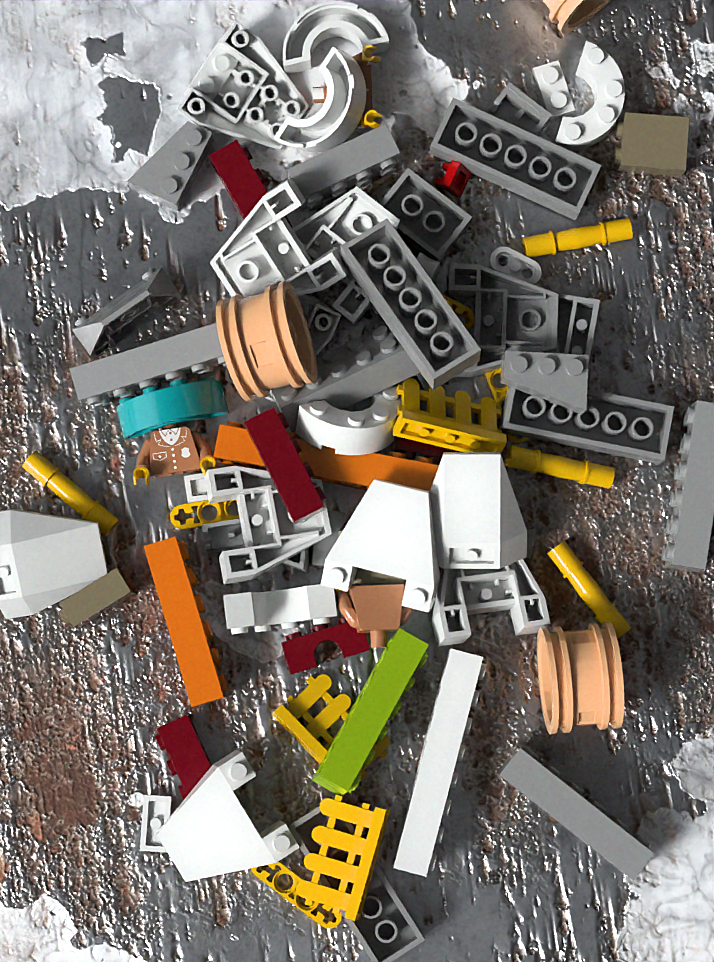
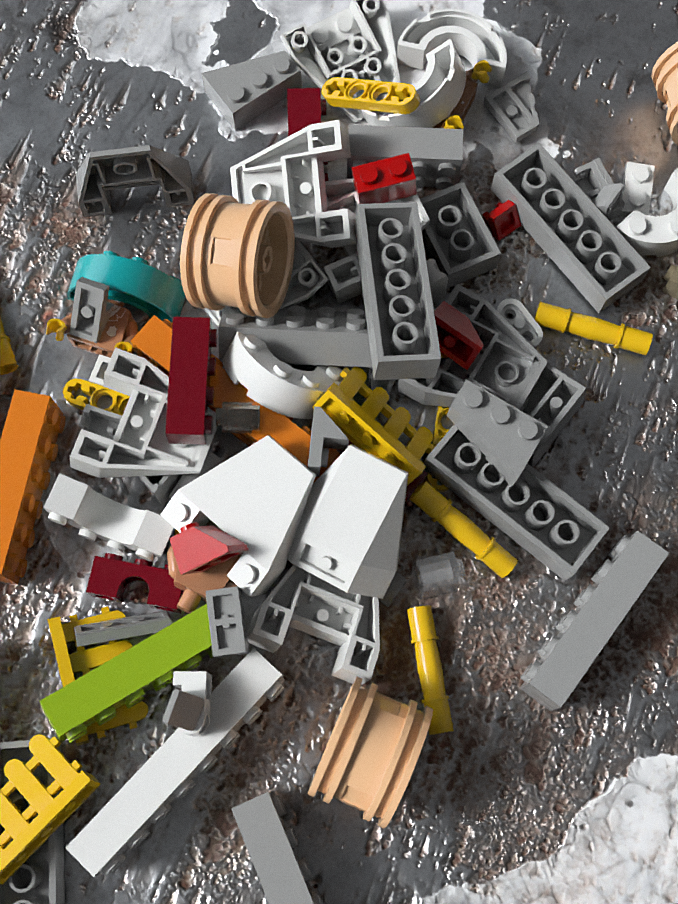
camera: 30 degrees right, 10 degrees down
light grey brick [70,323,227,407] -> none
none -> light grey slope [69,277,114,343]
none -> light grey tile [74,610,172,647]
none -> light grey slope [162,689,204,731]
none -> slope [169,522,249,575]
none -> white leg [173,671,212,737]
none -> light grey hinge [205,586,249,657]
none -> clear smoke brick [216,402,260,433]
none -> light grey slope [308,406,349,477]
none -> yellow beam [321,77,421,114]
none -> red brick [351,153,417,204]
none -> clear brick [414,551,466,600]
none -> red slope [434,301,484,370]
none -> light grey wing [484,72,539,143]
none -> light grey slope [593,183,625,218]

